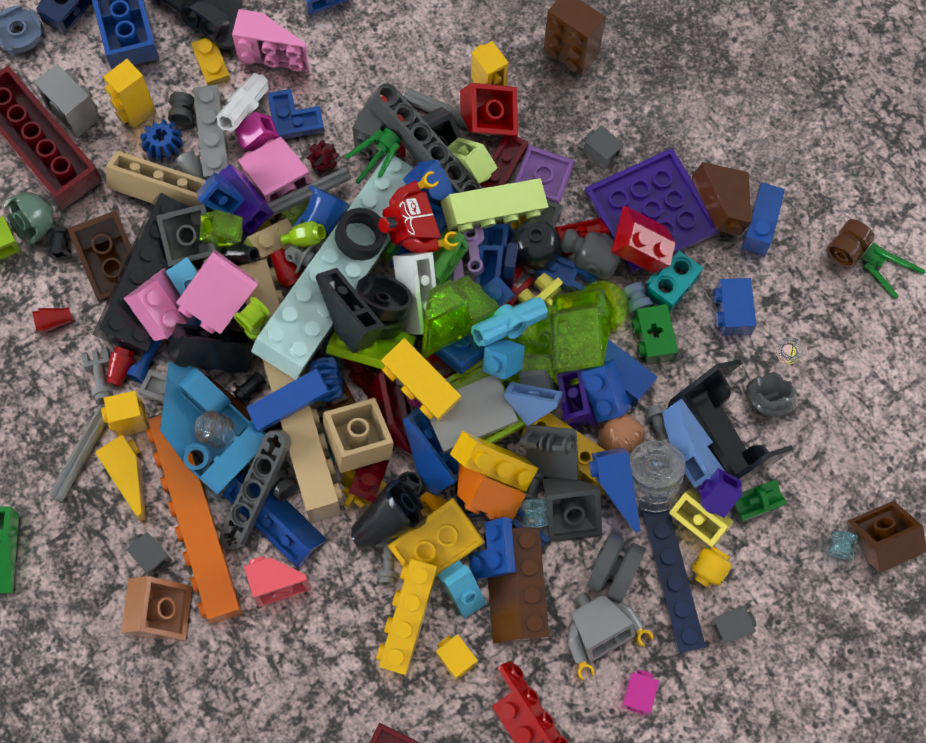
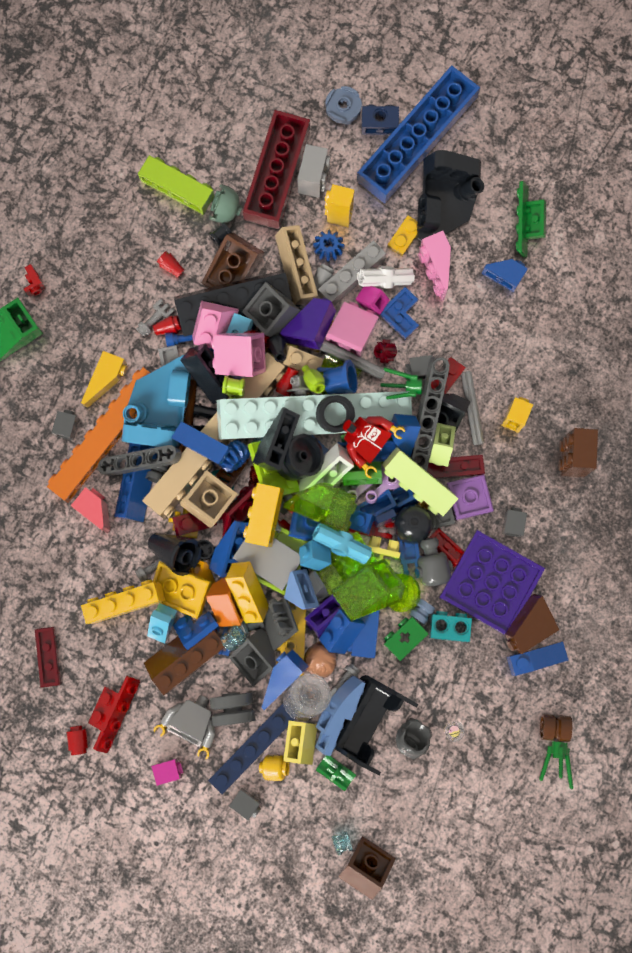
camera: 60 degrees right, 10 degrees up
light grey axle [49,405,107,502] -> none
yellow brick [101,390,149,437] -> none
nougat slope [121,576,192,641] -> none
dark grey wheel [168,92,194,126] -> none
clear head [194,410,235,449] -> none
blue slope [197,172,246,218] -> none
clear neon green brick [200,210,243,247] -> none
yellow brick [436,634,478,681] -> none
red slope [460,83,518,137] -> none
red slope [611,206,676,273] -> none
dark purple brick [699,468,743,518] -> none
blue brick [713,278,756,336] -> none

